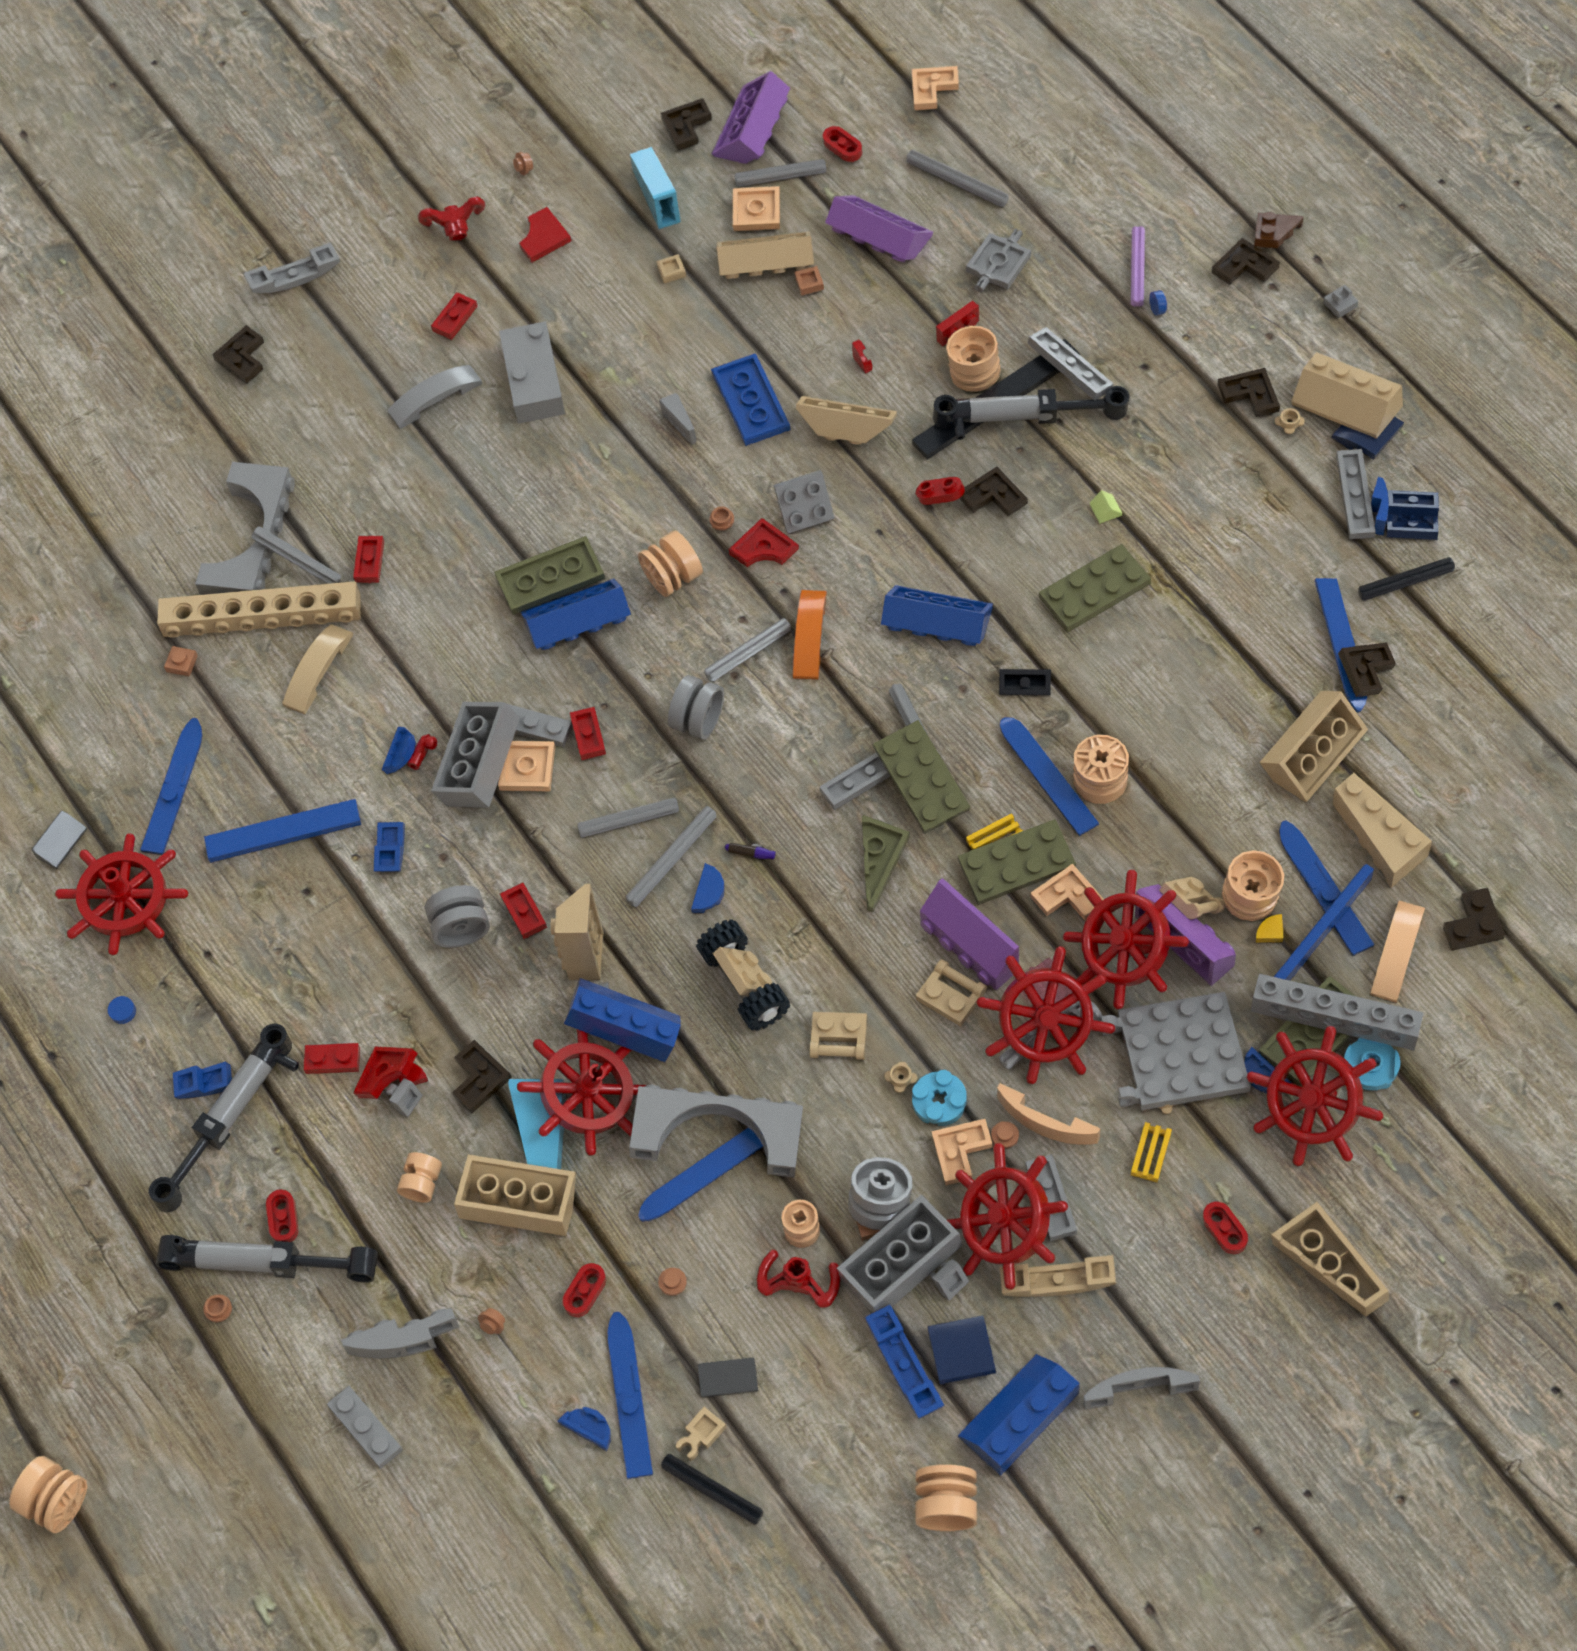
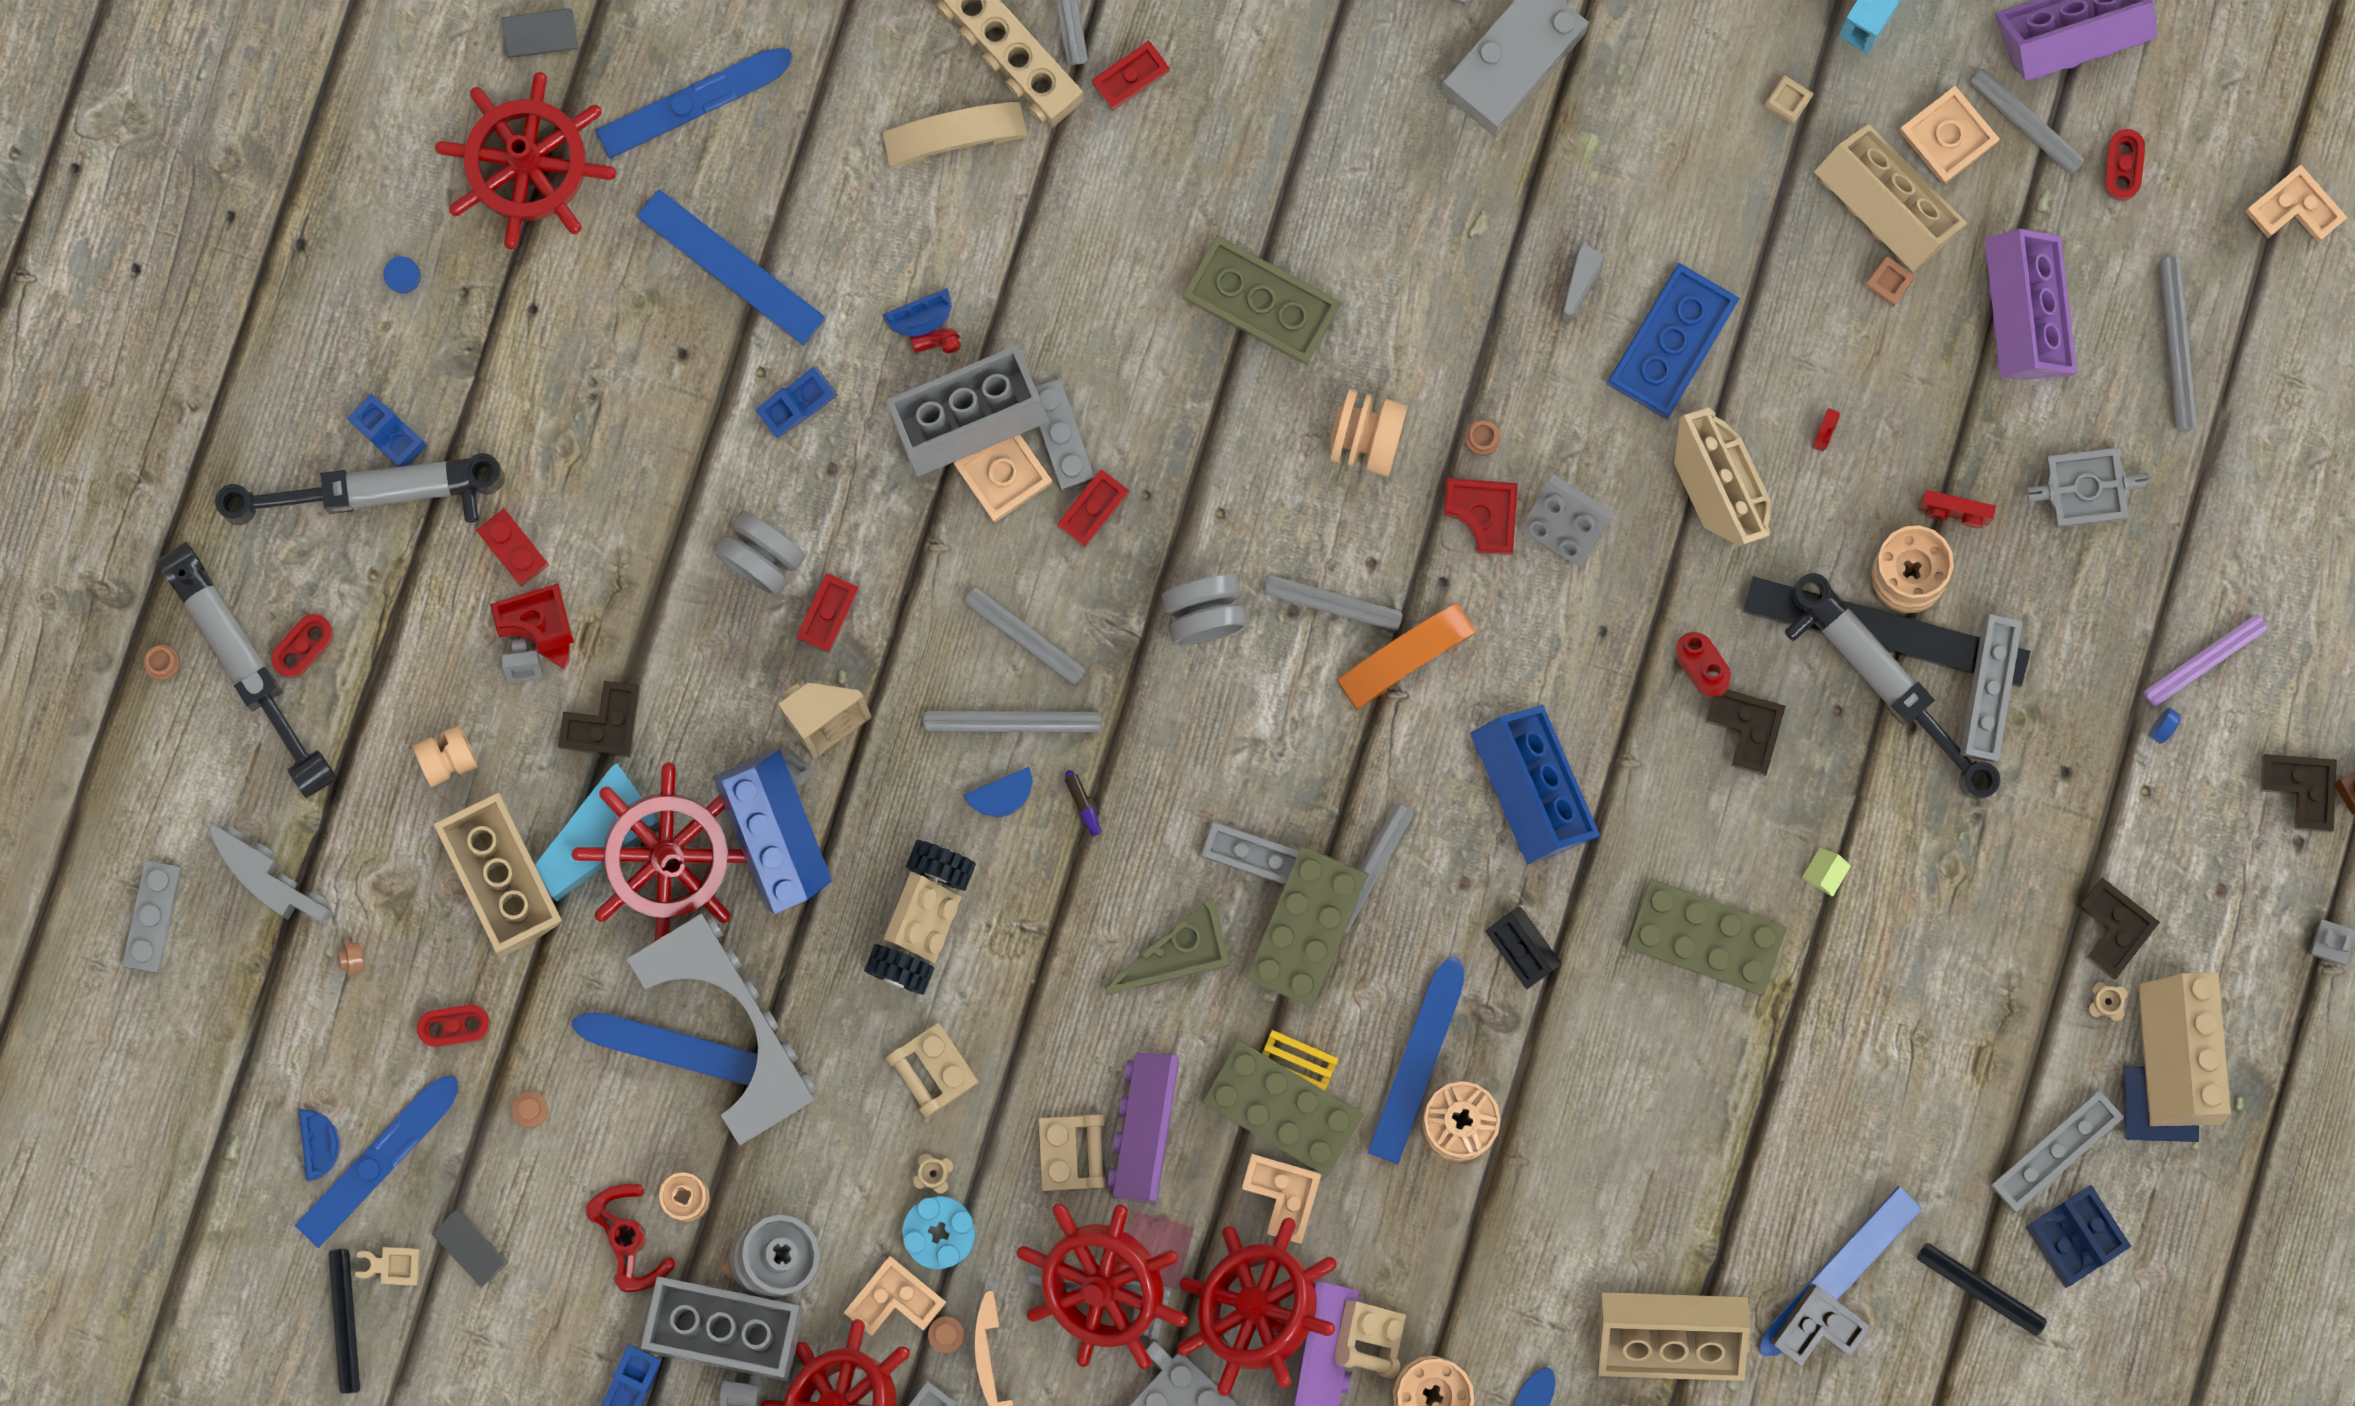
camera: 45 degrees right, 20 degrees up
blue slope [521,578,631,650] -> none
blue slope [1371,477,1389,536] -> none

